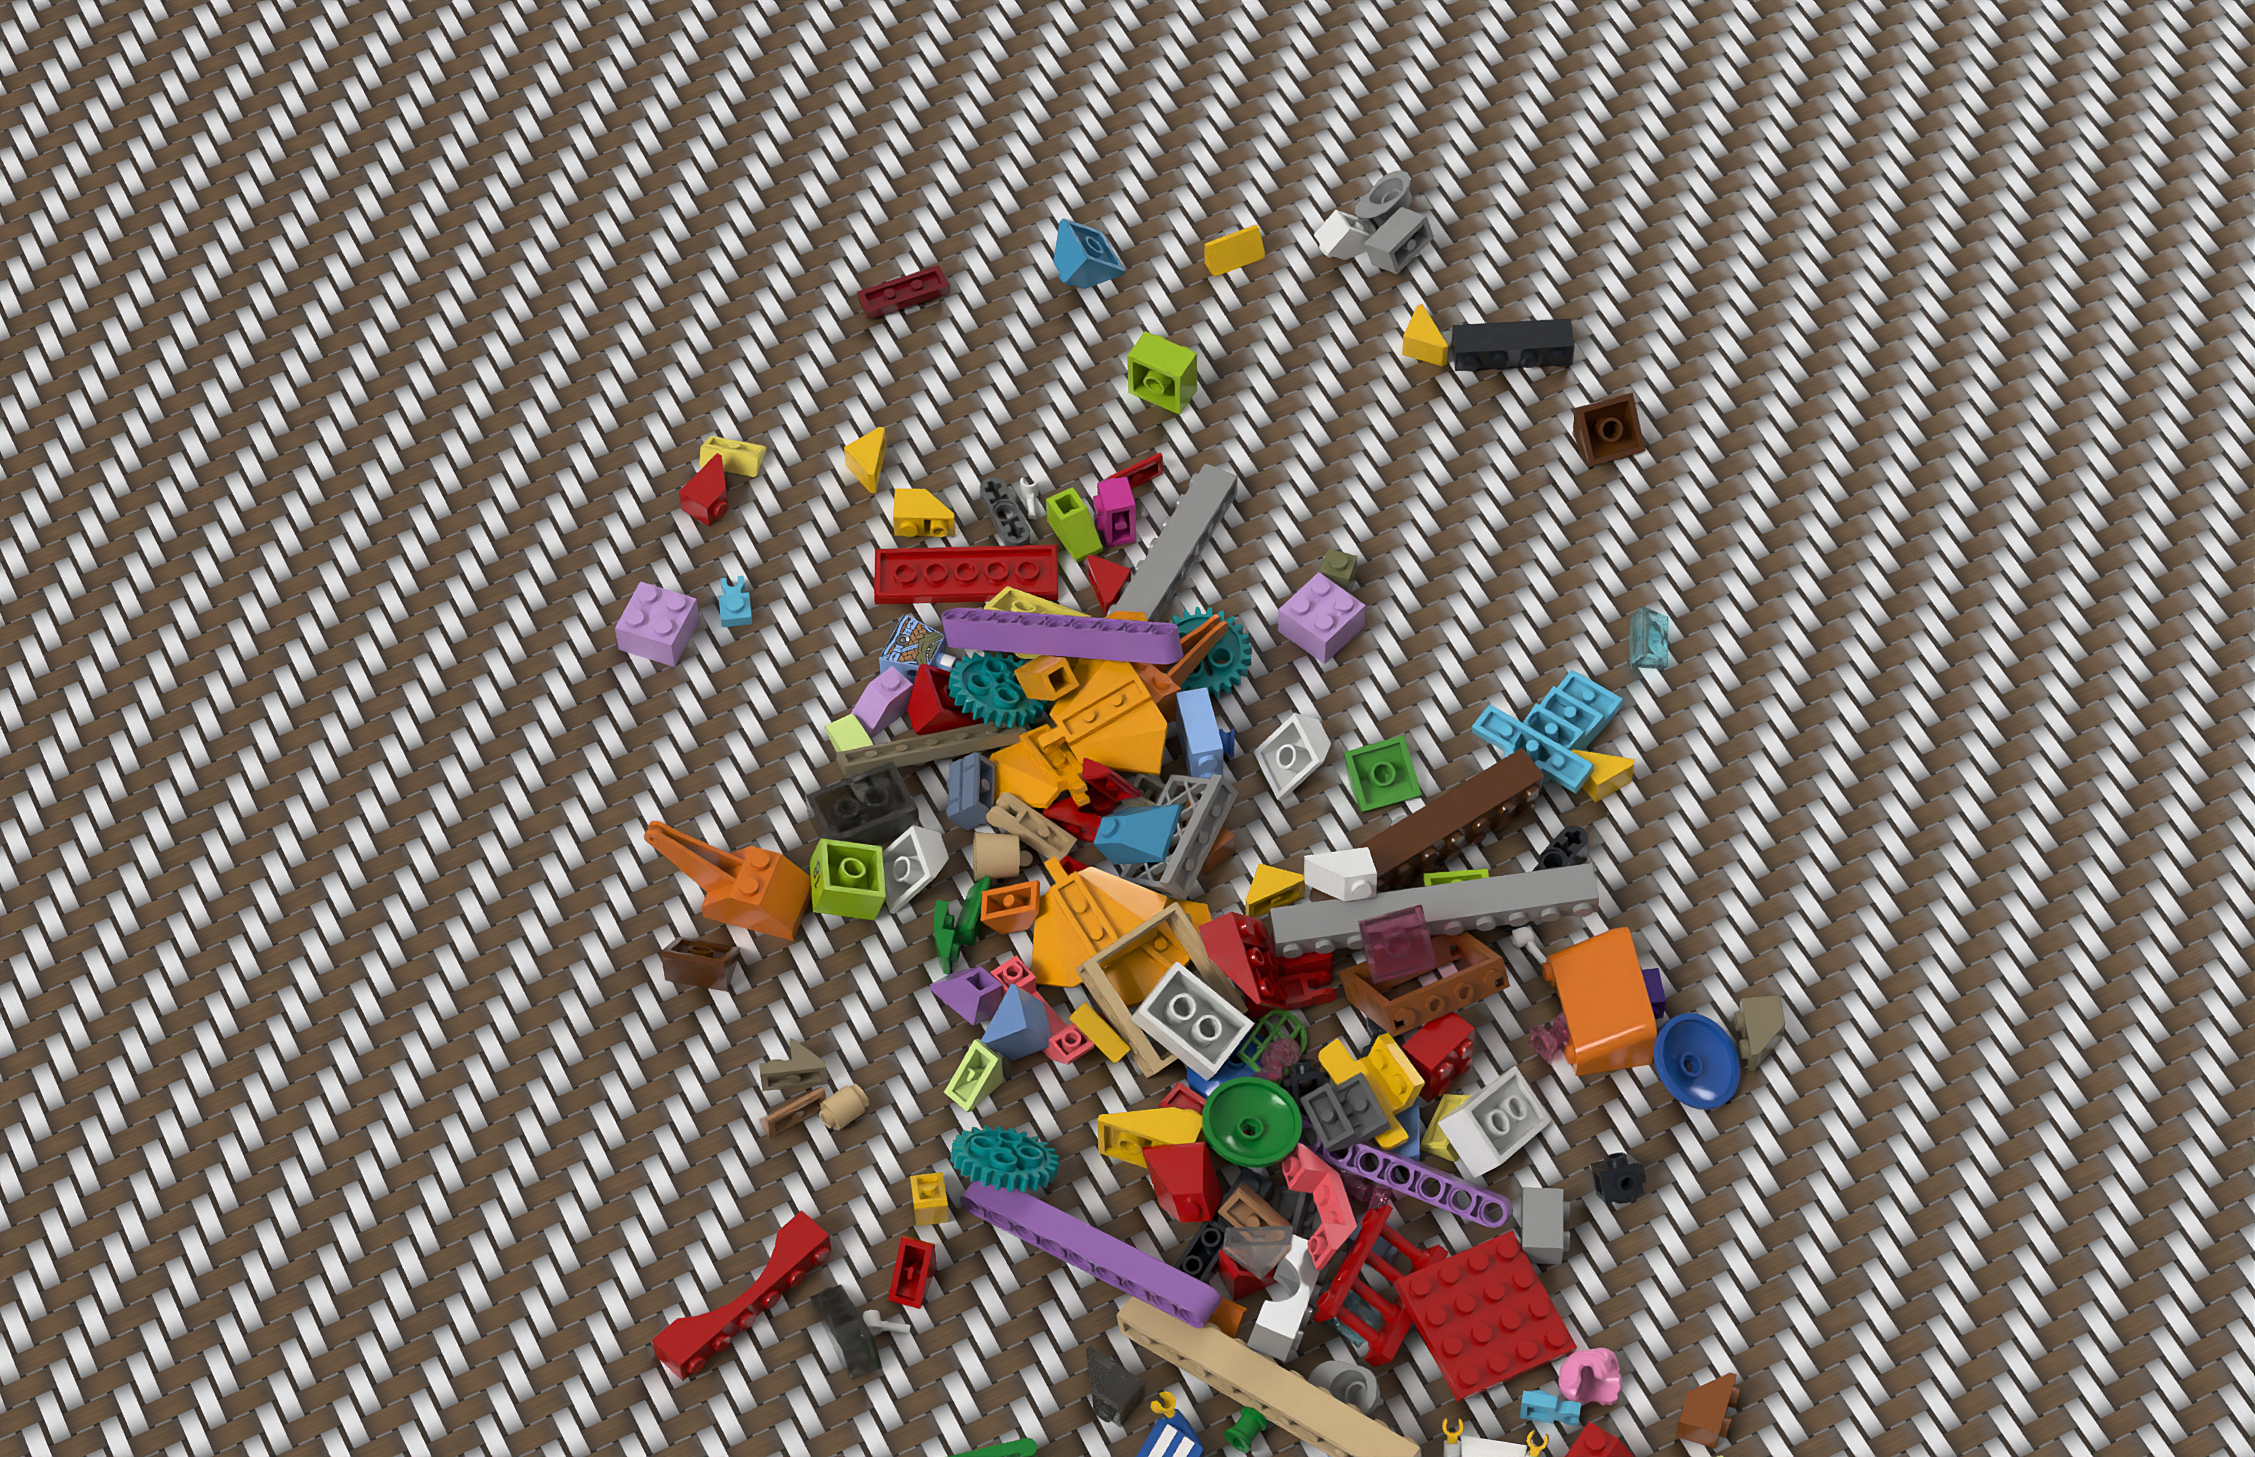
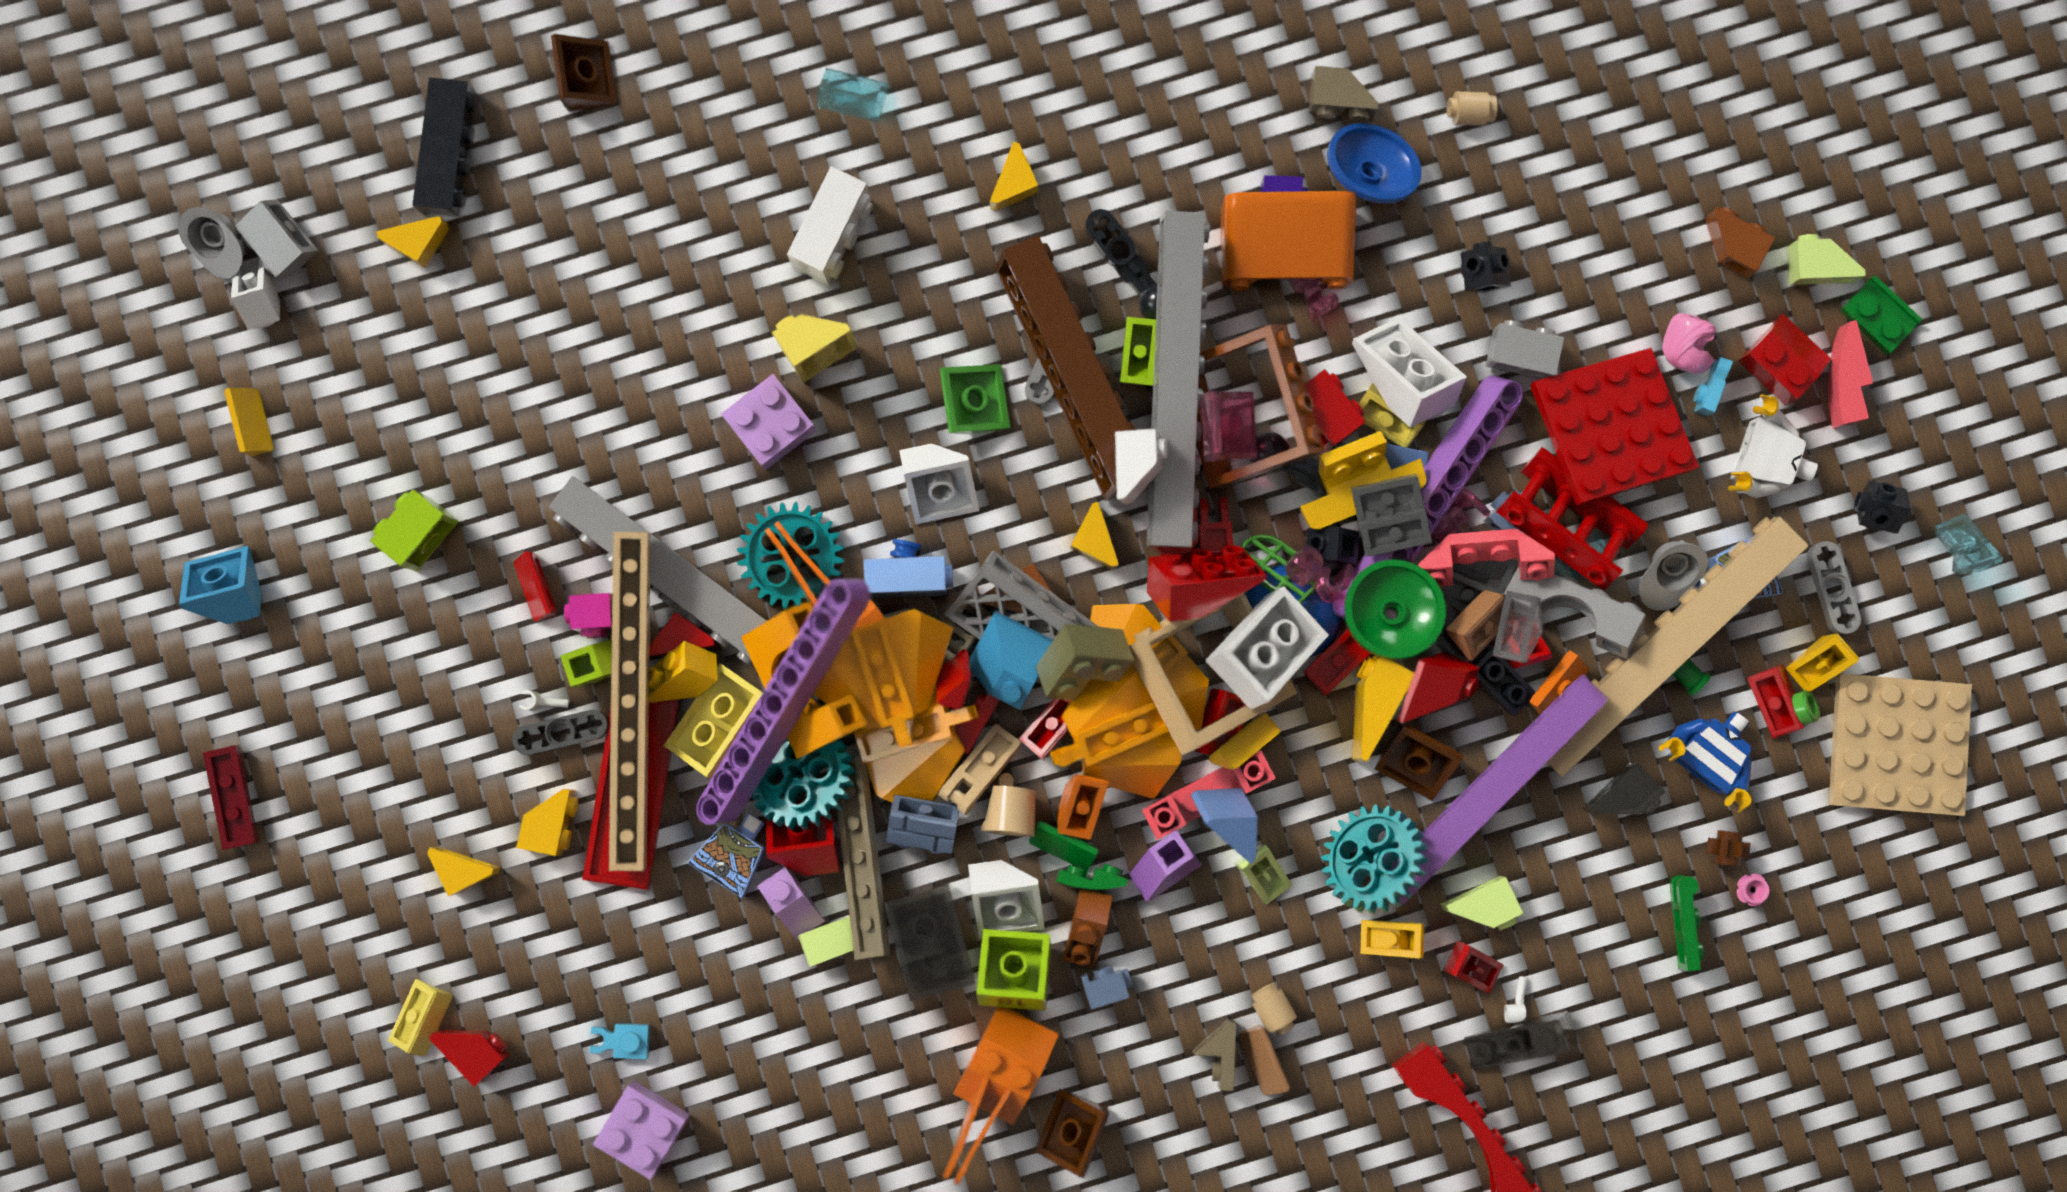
camera: 85 degrees left, 30 degrees up
olive brick [1319,549,1357,594] -> none
medium azure slope [1472,669,1623,794] -> none
none -> tan brick [609,532,651,871]
none -> yellow slope [649,641,718,703]
none -> light yellow slope [772,314,858,383]
none -> white brick [787,166,873,285]
none -> olive brick [1036,623,1134,700]
none -> dark orange slope [1063,888,1113,968]
none -> sand blue brick [1080,966,1133,1010]
none -> reddish brown slope [1374,723,1464,801]
none -> yellowish green slope [1440,876,1524,930]
none -> tan brick [1447,91,1497,125]

